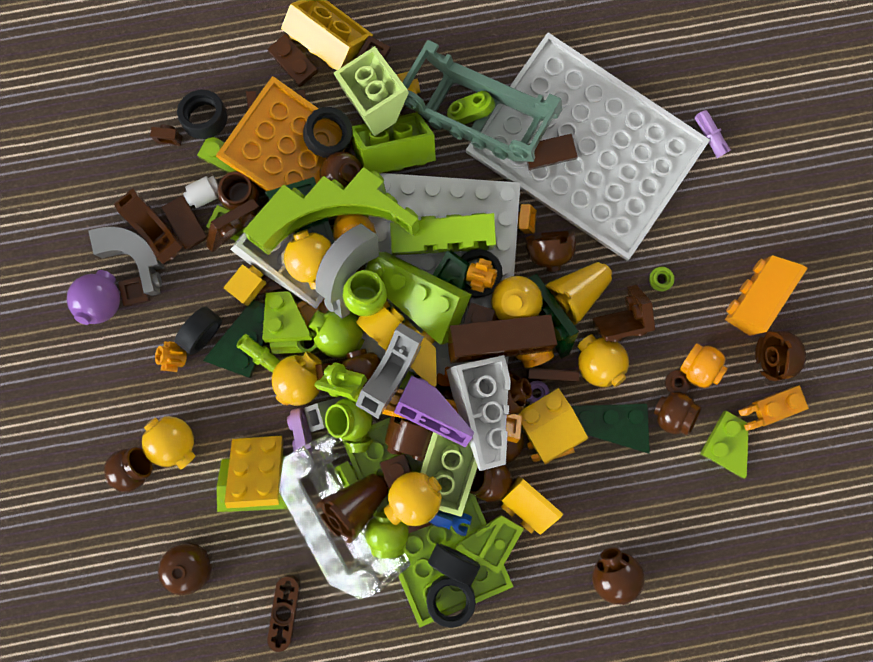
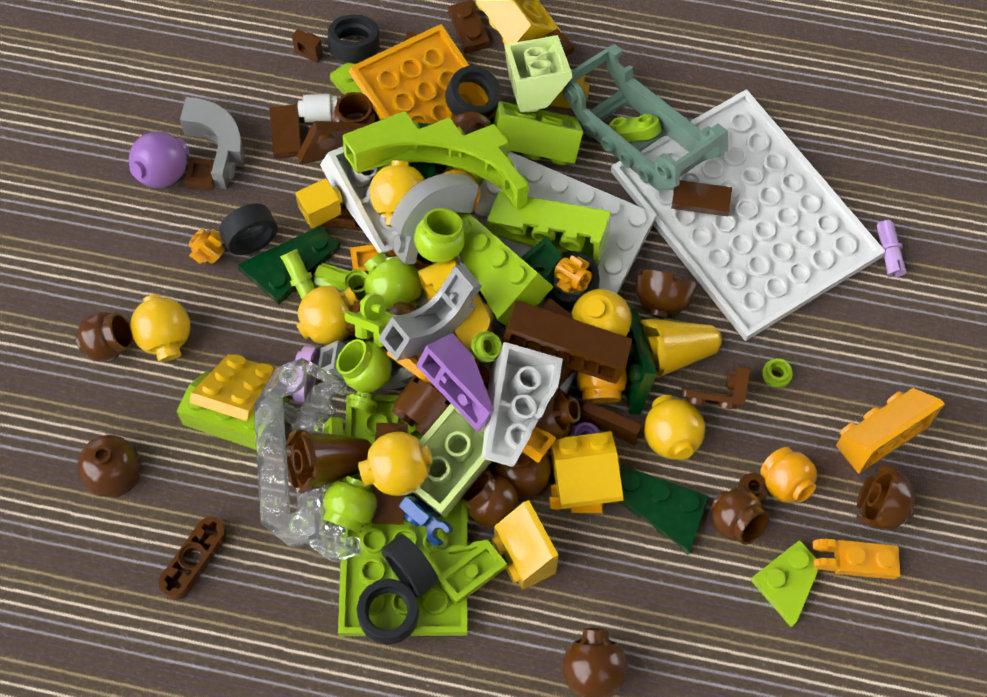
camera: 25 degrees right, 20 degrees down
reddish brown arch [114,188,183,264] -> none
lime wing [262,291,313,343] -> none
light orange plate [517,204,537,234] -> none
none -> lime plate [471,331,502,362]

